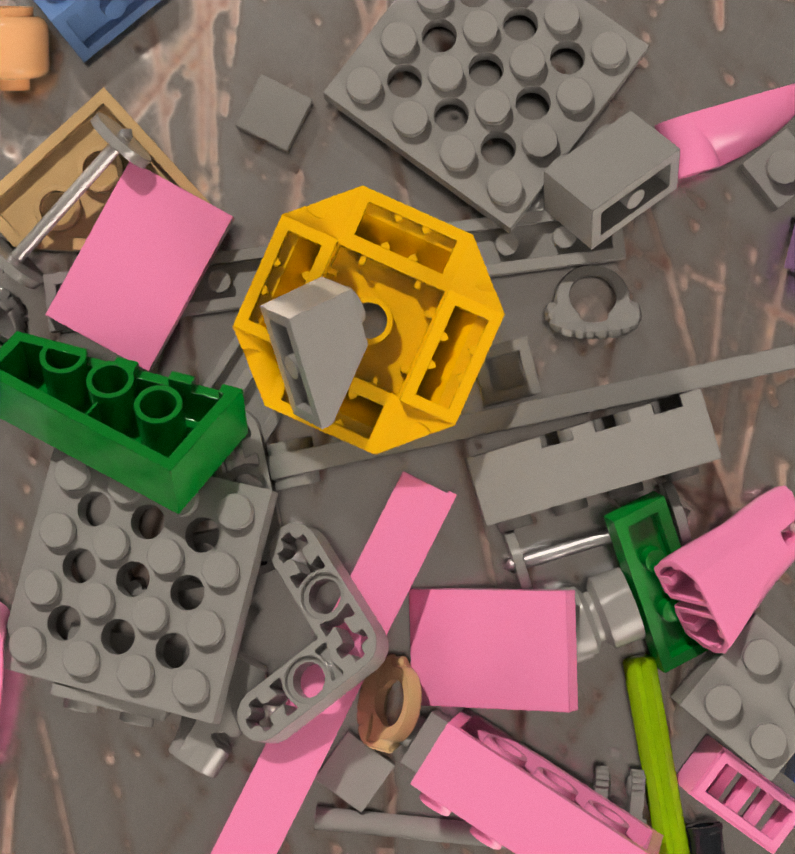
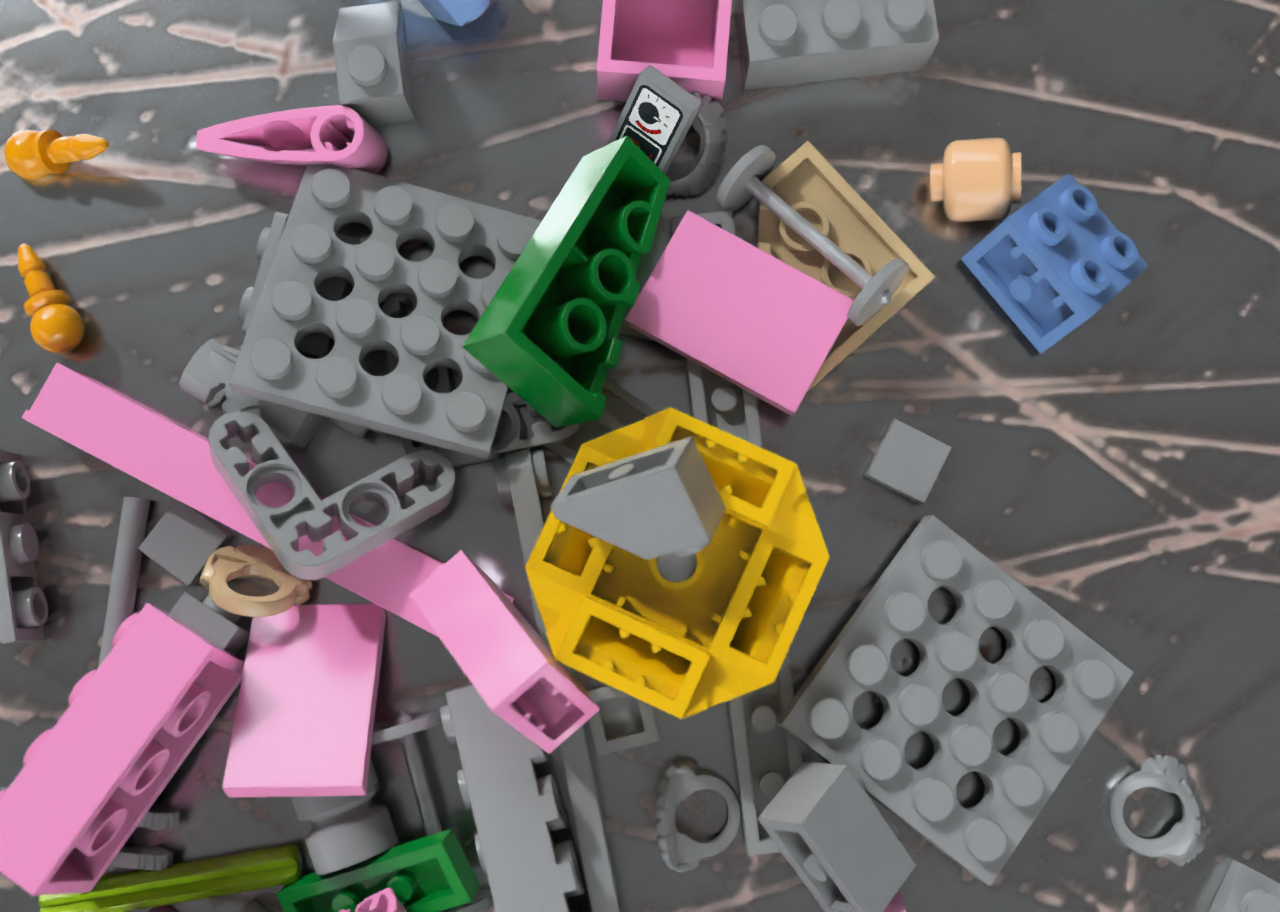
camera: 90 degrees right, 5 degrees down
none -> bright pink slope [409,550,600,754]

